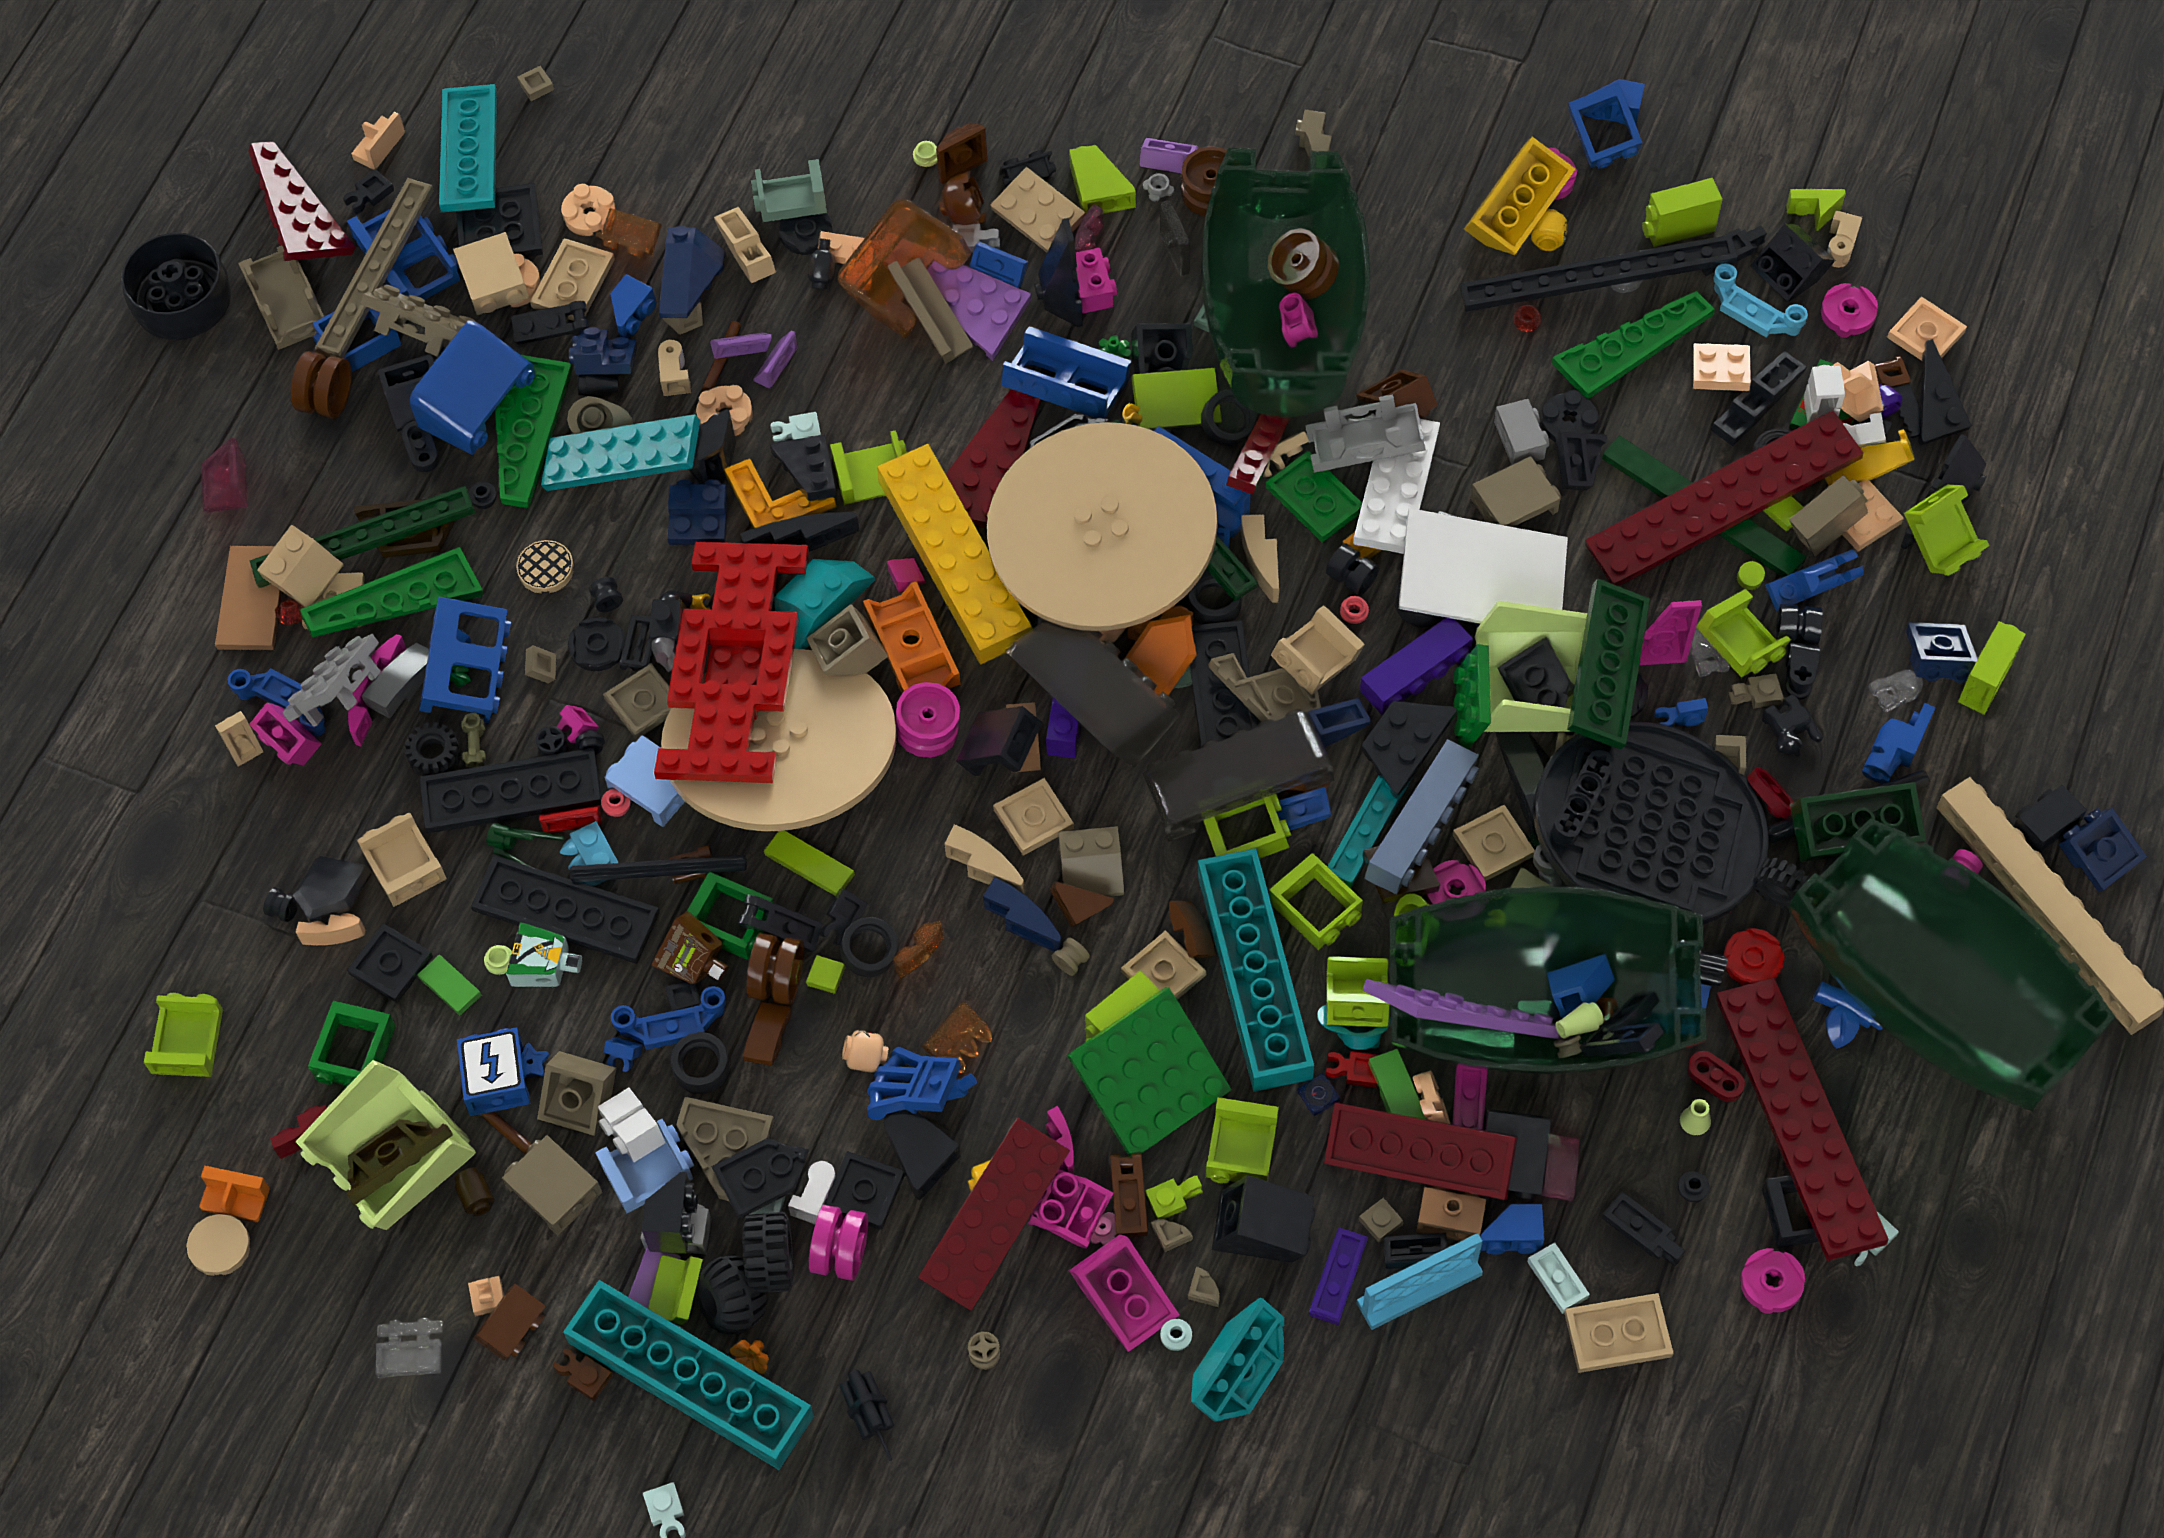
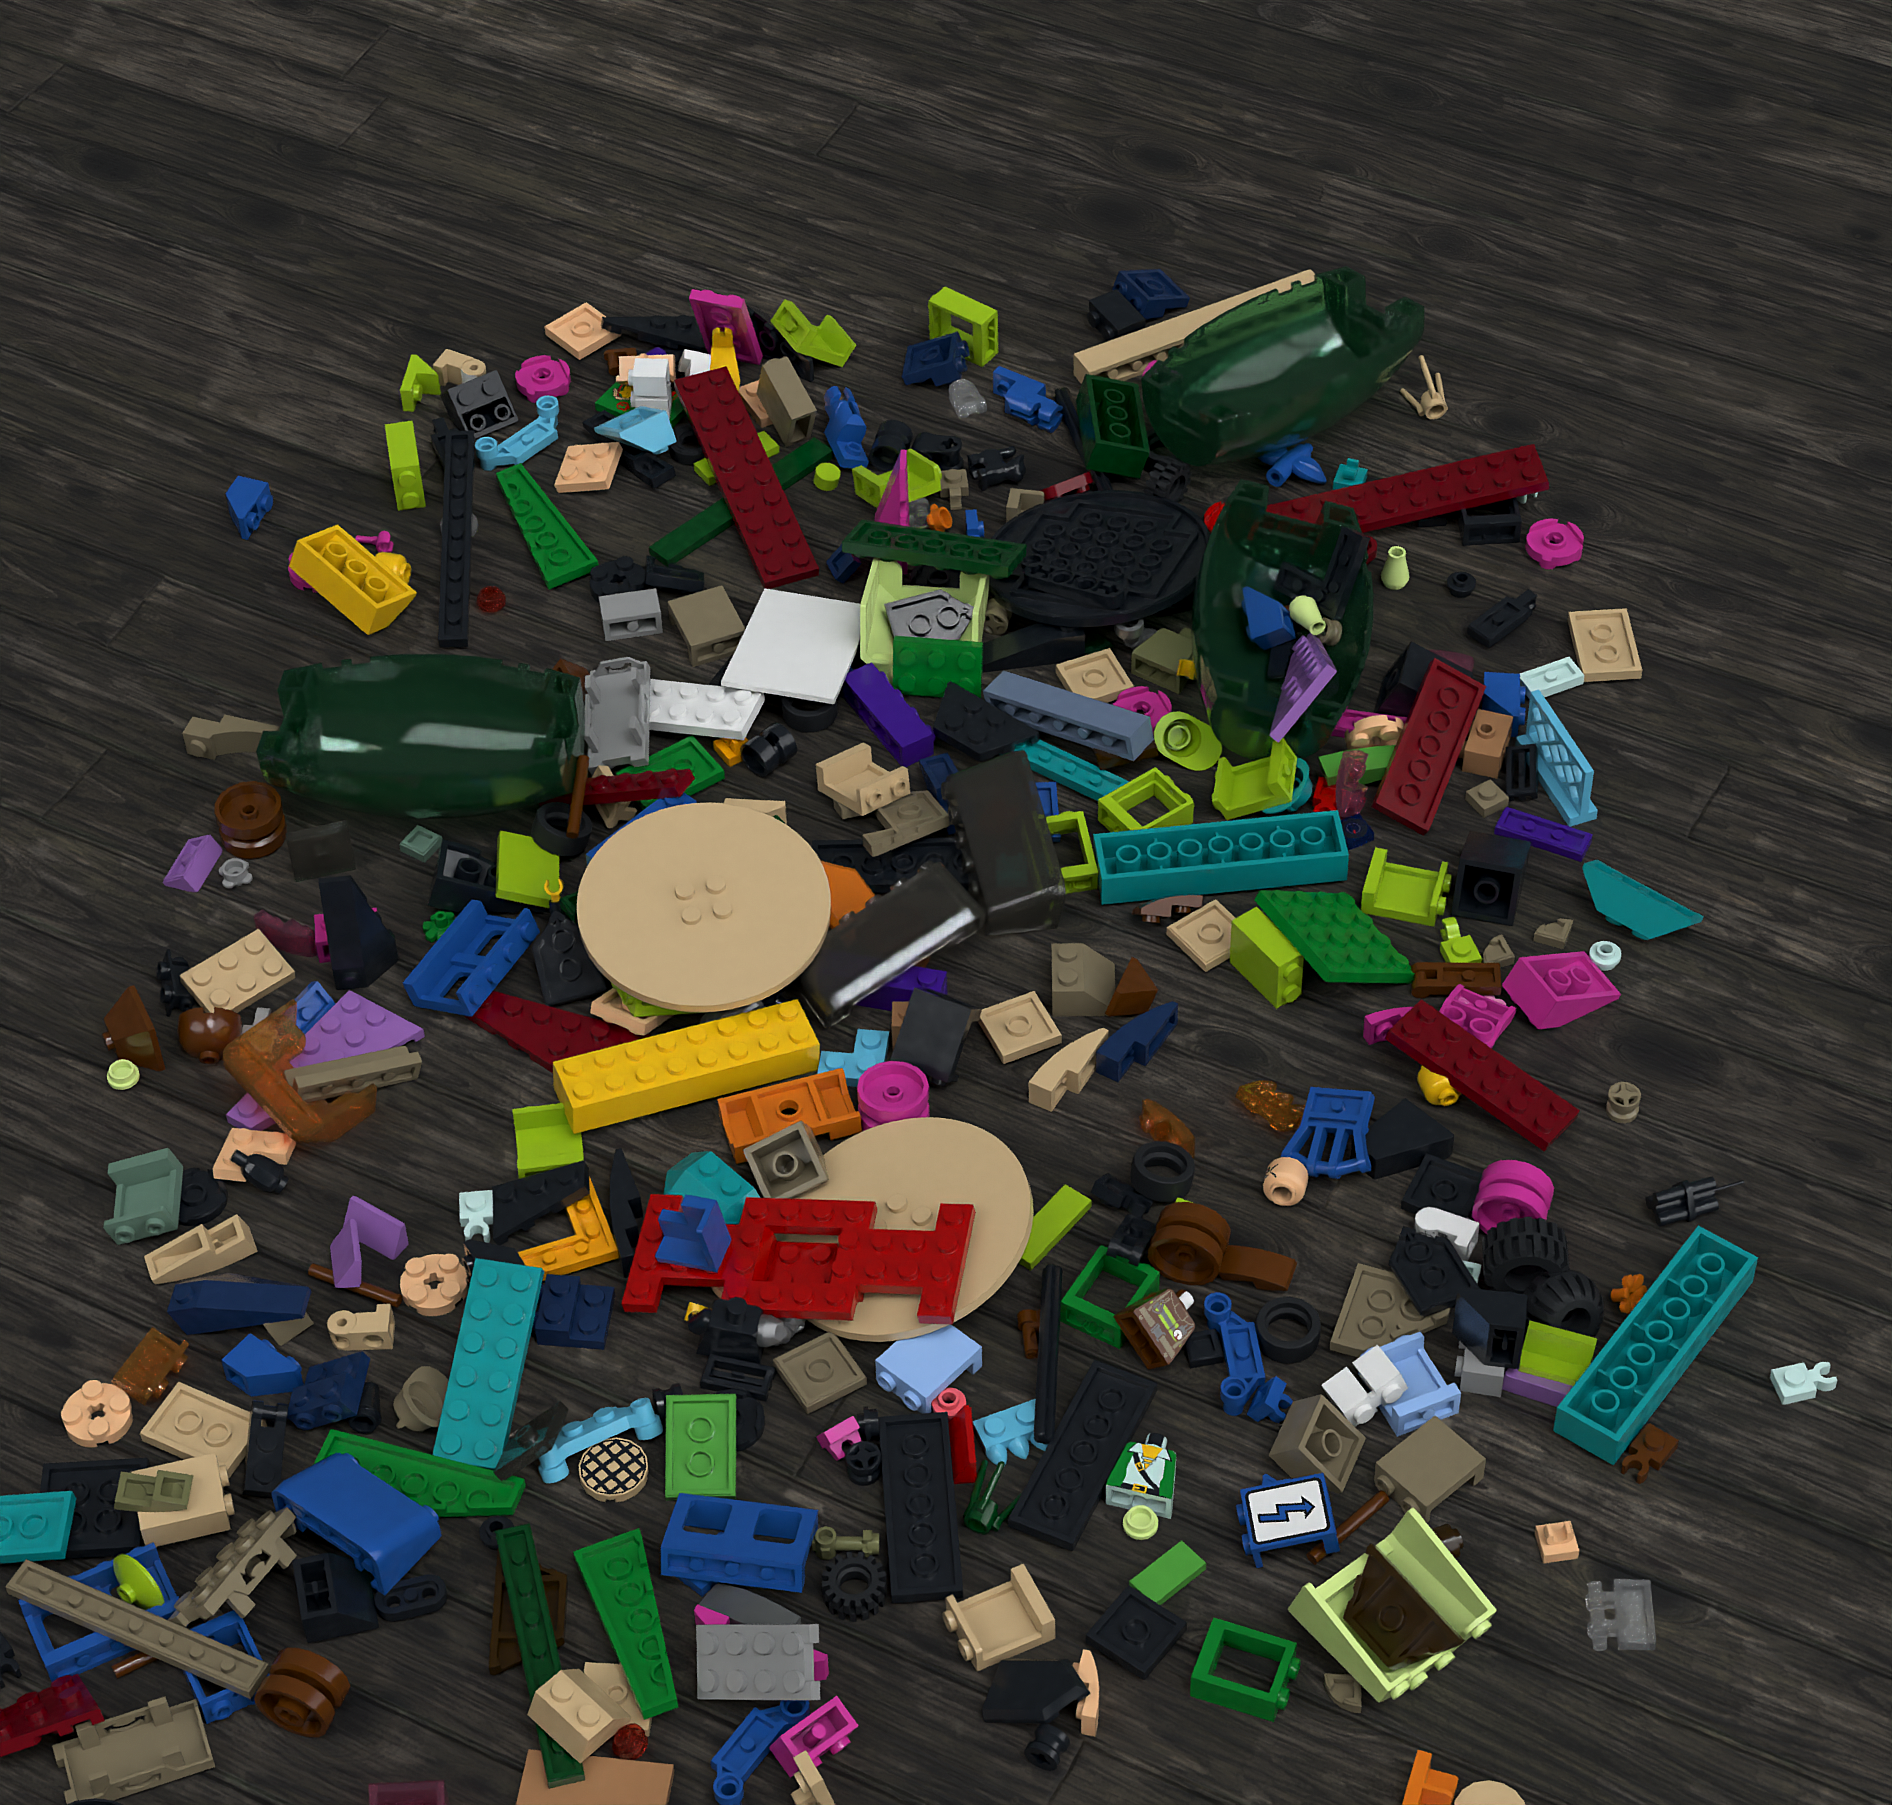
camera: 85 degrees left, 15 degrees down
dark red slope [270,1105,327,1159] -> none
reddish brown brick [473,1284,545,1361] -> none
dark tan plate [525,645,556,684] -> none
dark pink slope [887,558,925,593] -> none
dark tan wheel [1051,938,1090,976] -> none
lime slope [1069,145,1136,217] -> none
reddish brown wheel [1268,228,1339,300] -> none
dark pink piece [1279,292,1318,348] -> none
coral plate [1340,596,1369,624] -> none
blue window [1568,83,1642,169] -> none
none -> lime dish [113,1554,165,1610]
none -> olive slope [114,1470,193,1512]
none -> dark pink hand [355,531,394,553]
none -> clear smoke plate [493,1401,569,1481]
none -> medium azure plate [535,1398,664,1483]
none -> reddish brown bar [566,755,590,839]
none -> medium azure slope [594,406,677,454]
none -> blue panel [655,1194,732,1272]
none -> bright green tile [665,1394,736,1501]
none -> dark pink plate [689,289,763,365]
none -> medium azure plate [817,1029,890,1087]
none -> orange plate [927,504,952,532]
none -> teal tile [1333,458,1368,490]
none -> clear pink slope [1336,750,1369,817]
none -> tan plant [1400,355,1448,419]

